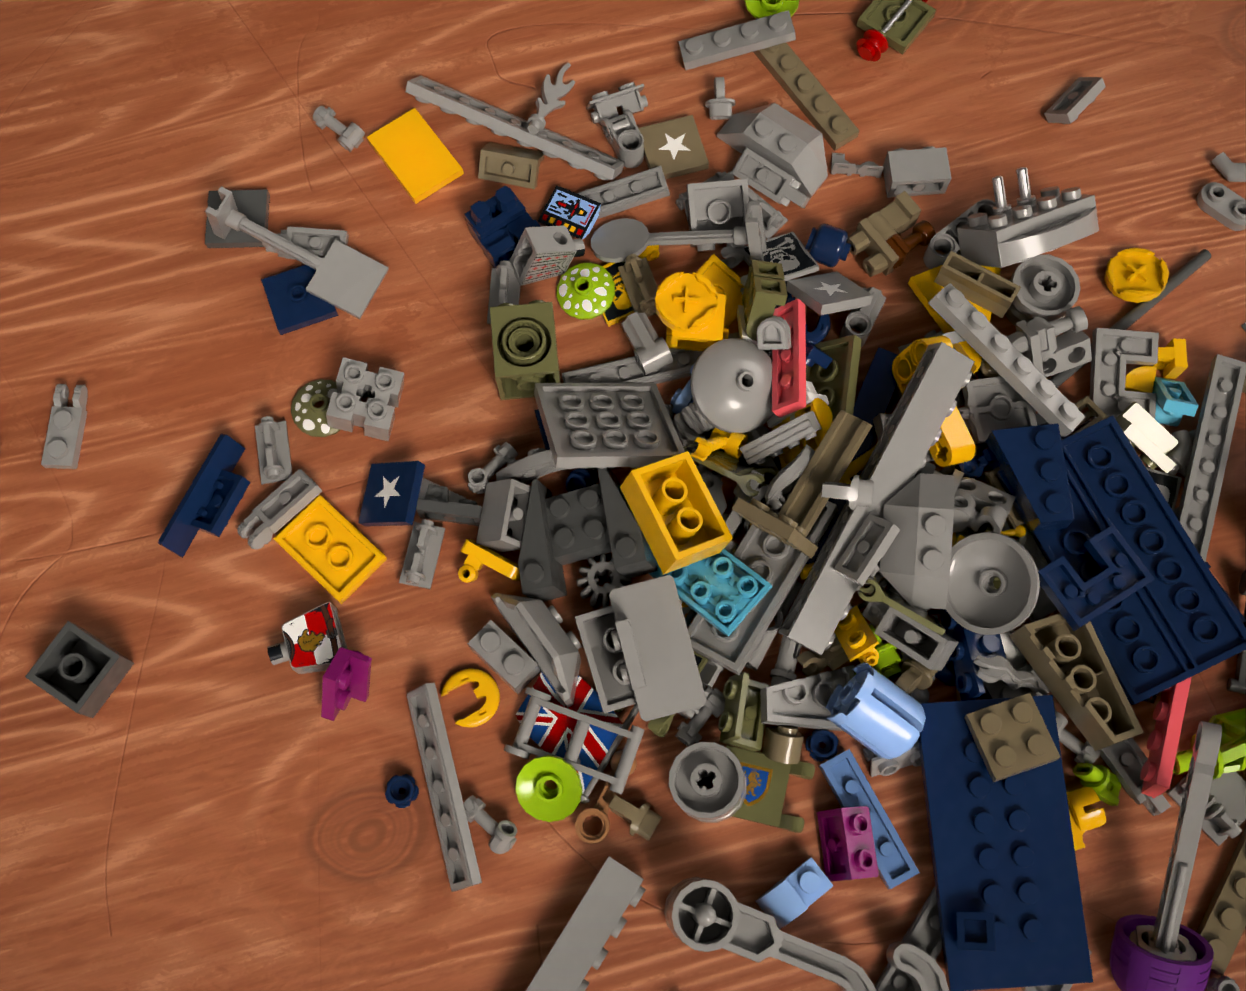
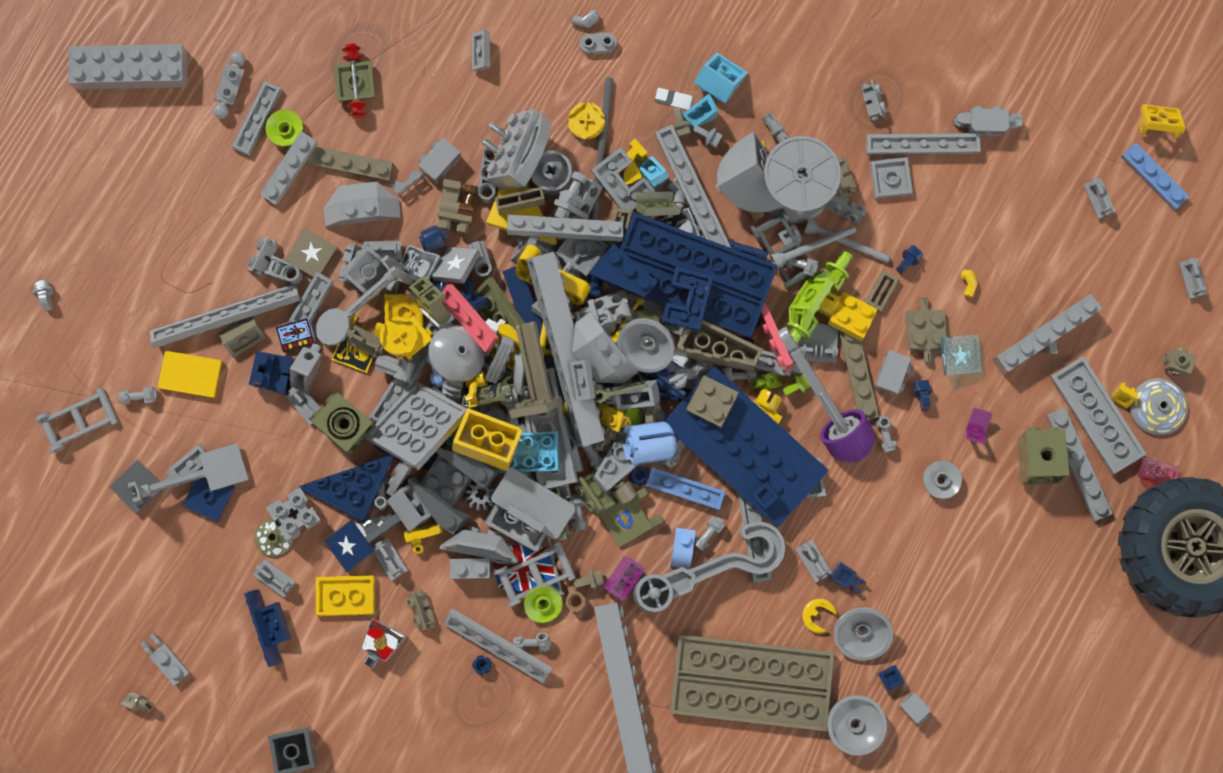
camera: 45 degrees left, 10 degrees up
light grey hinge [237,469,322,550] -> none
magenta bracket [321,647,372,721] -> none
yellow head [441,668,500,727] -> none
light grey piece [527,63,575,135] -> none
lime dish [557,263,615,320] -> none
light grey wheel [669,742,747,823] -> none
light grey piece [705,77,735,120] -> none
light grey hinge [732,147,811,208] -> none
light grey tile [757,316,792,350] -> none
magenta bracket [817,806,879,882] -> none
light grey piece [821,475,874,510] -> none
none -> light grey piece [35,388,118,454]
none -> dark blue tile [299,455,395,522]
none -> dark tan hinge [407,589,435,631]
none -> magenta hinge [603,556,645,601]
none -> light grey bar [694,515,725,551]
none -> lime piece [783,374,811,395]

